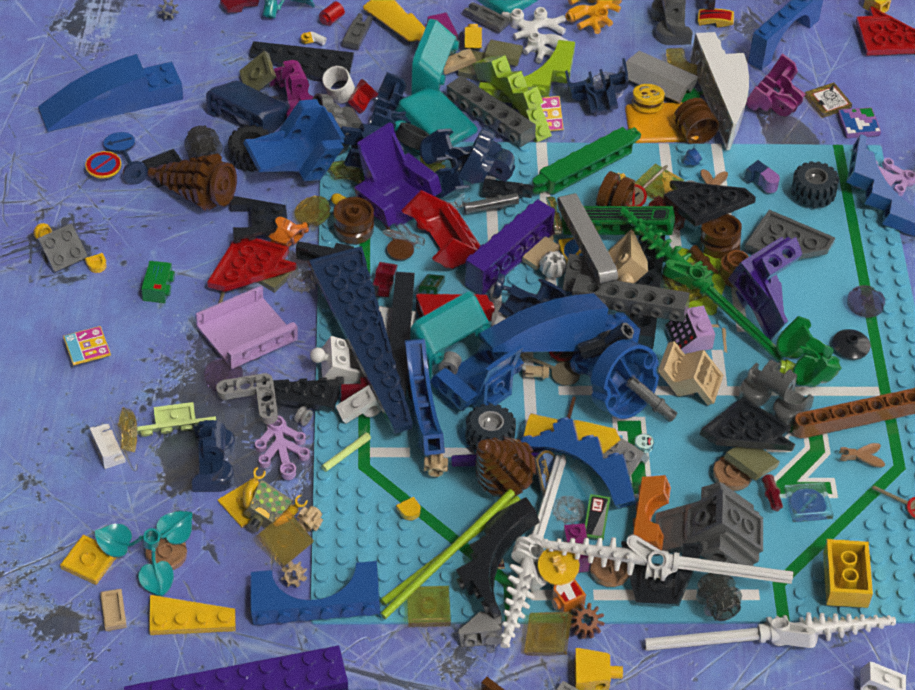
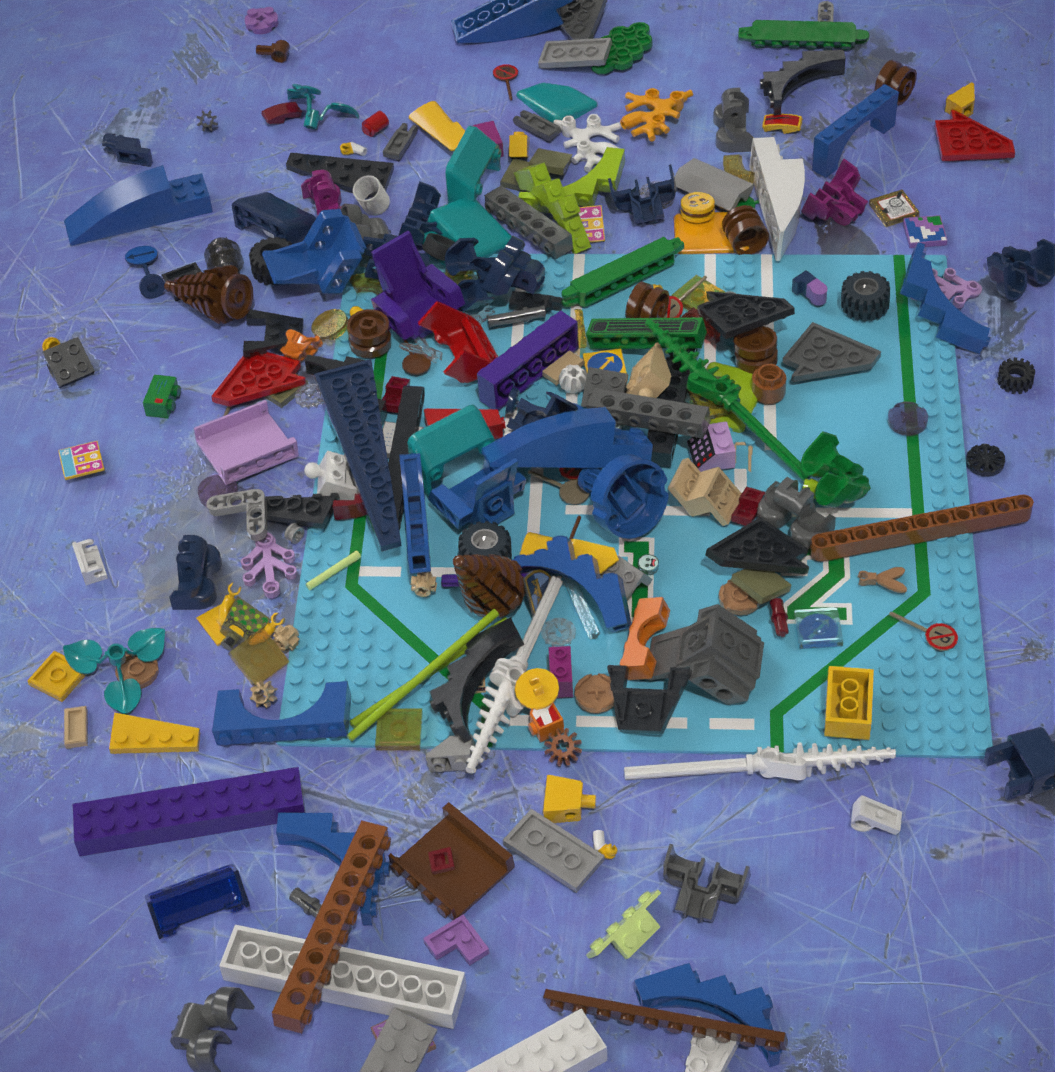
camera: 10 degrees right, 0 degrees up
piece [85,151,122,178] -> none
yellow tile [85,253,107,273] -> none
clear yellow tile [118,407,137,452] -> none
yellowish green bracket [136,402,216,437] -> none
olive tile [239,50,276,91] -> none
white plate [336,385,381,424] -> none
red slope [348,78,379,114] -> none
yellow tile [396,497,421,520] -> none
dark green tile [419,274,445,294] -> none
light grey wheel [439,351,462,375] -> none
tan hinge [443,48,476,75] -> none
clear yellow tile [524,612,572,656] -> none
tan pin [525,364,549,380] -> none
white piece [541,534,793,584] -> none
light grey beam [557,193,618,284] -> none
black piece [578,323,634,361] -> none
slope [585,494,610,541] -> none
dark grey pin [625,376,678,422] -> none
blue plate [683,148,702,166] -> none
reddish brown pin [688,245,719,275] -> none
clear smoke piece [696,573,742,621] -> none
medium nougat piece [701,169,728,185] -> none
dark purple piece [728,237,802,340] -> none
black dish [832,329,871,360] -> none
none -> dark blue plate [102,133,153,167]
none -> dark red slope [731,486,765,526]

